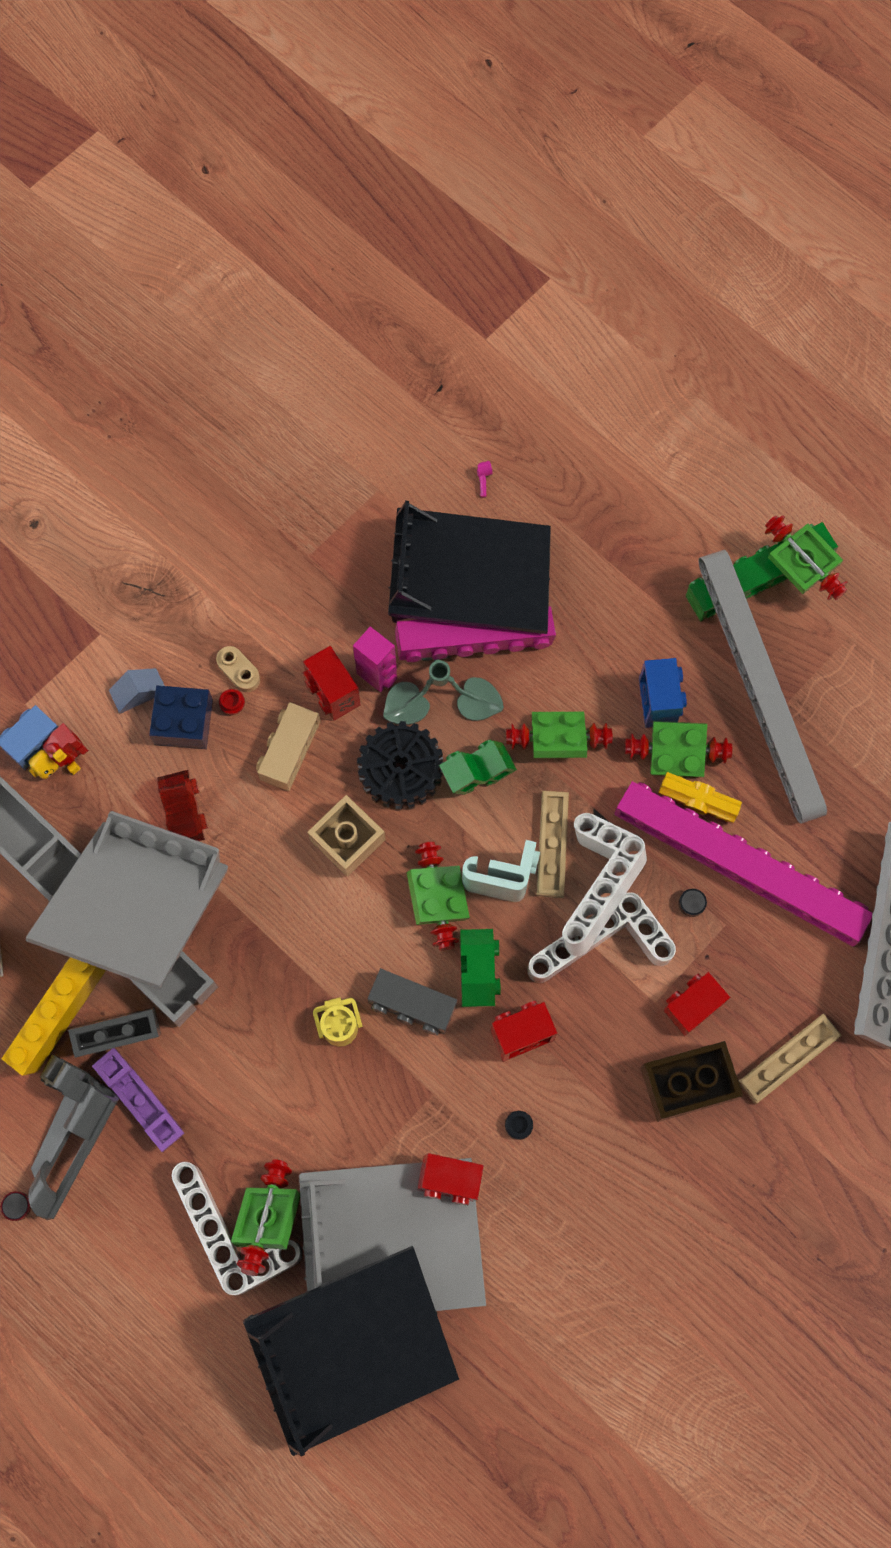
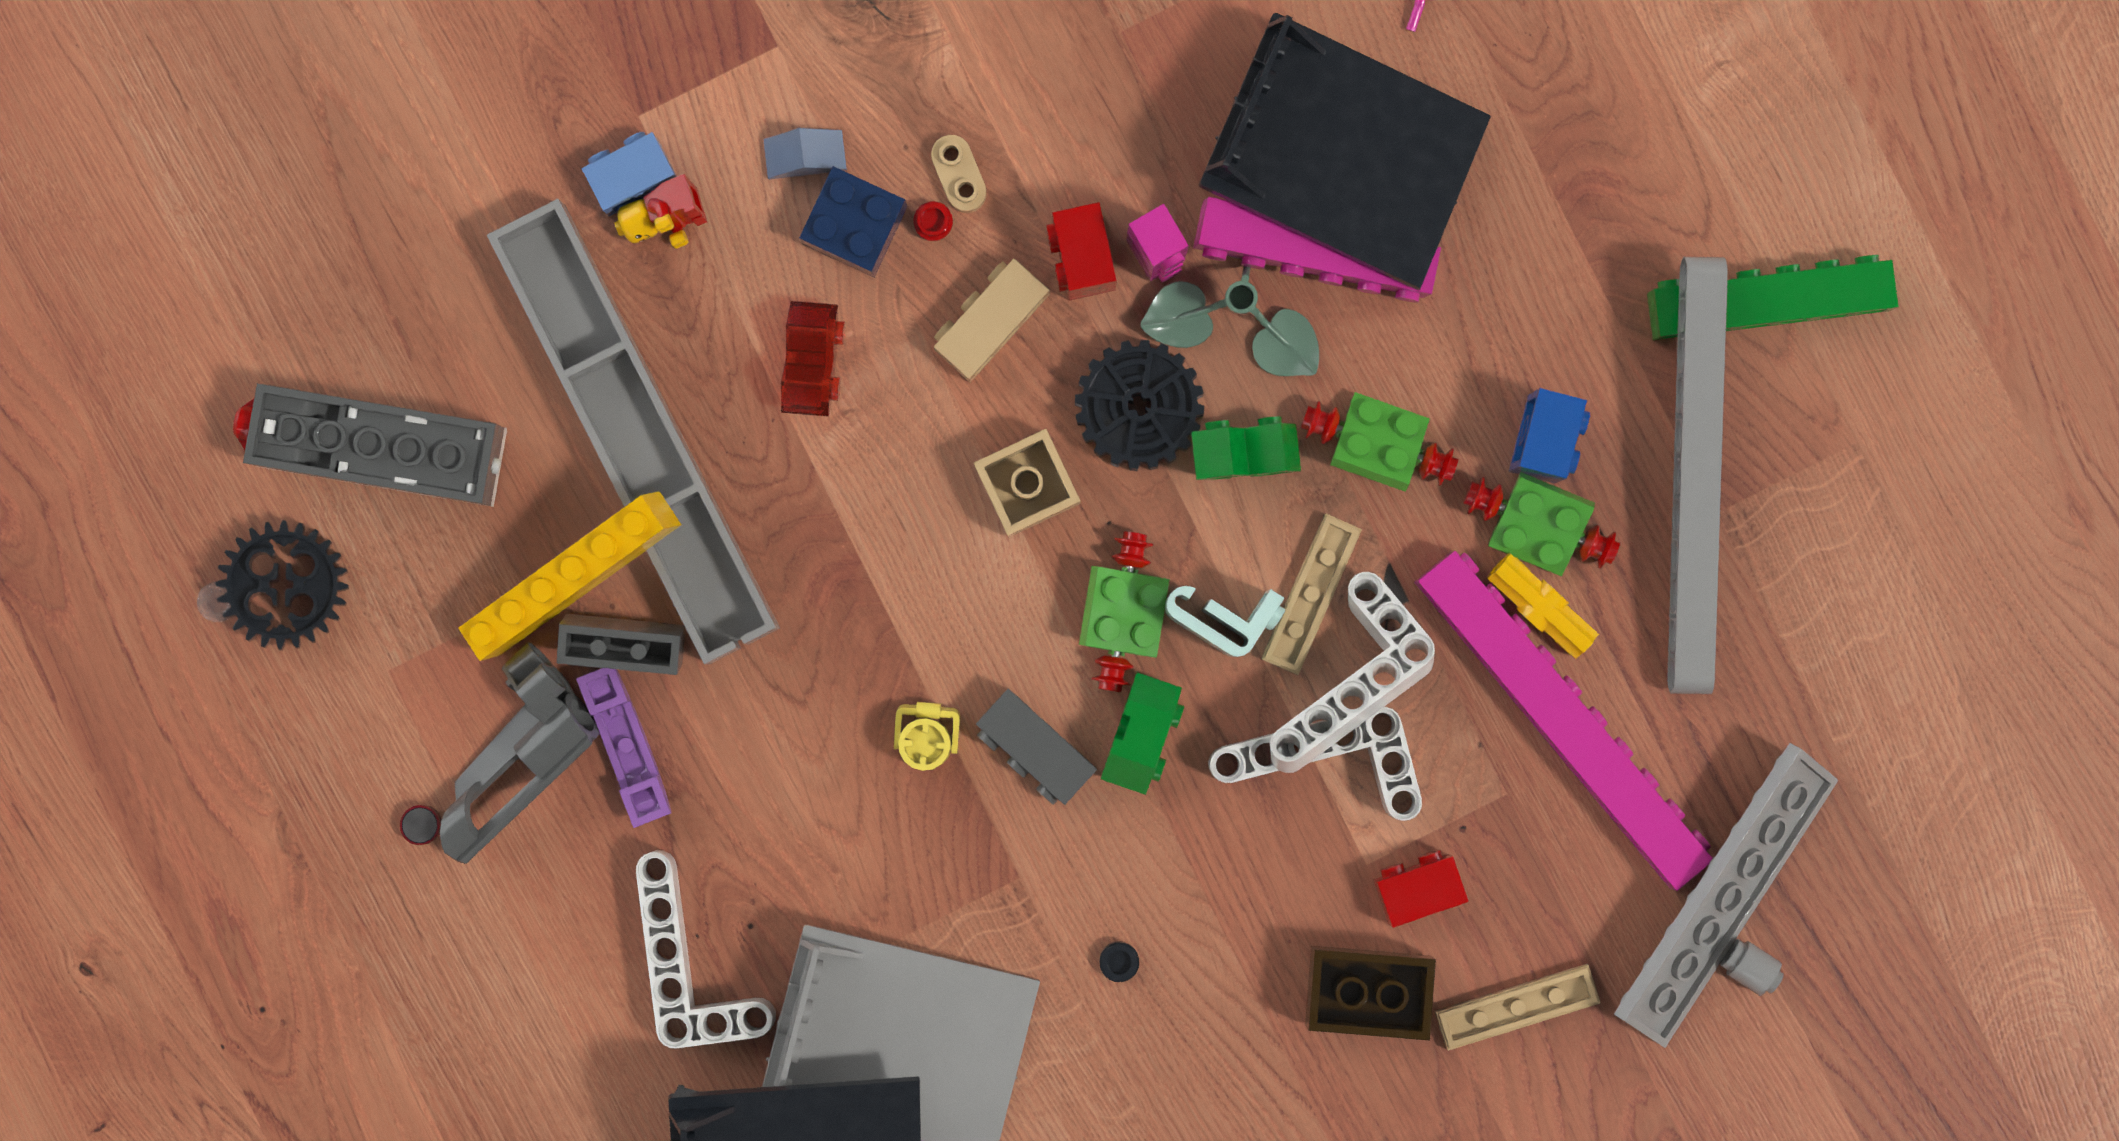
camera: 25 degrees right, 15 degrees up
light grey door [26,811,228,990] -> none
bright green plate [231,1159,300,1276] -> none
red brick [417,1153,484,1206] -> none
red brick [490,1001,558,1062] -> none
flat silver tile [679,889,707,917] -> none
bright green plate [765,515,848,600] -> none

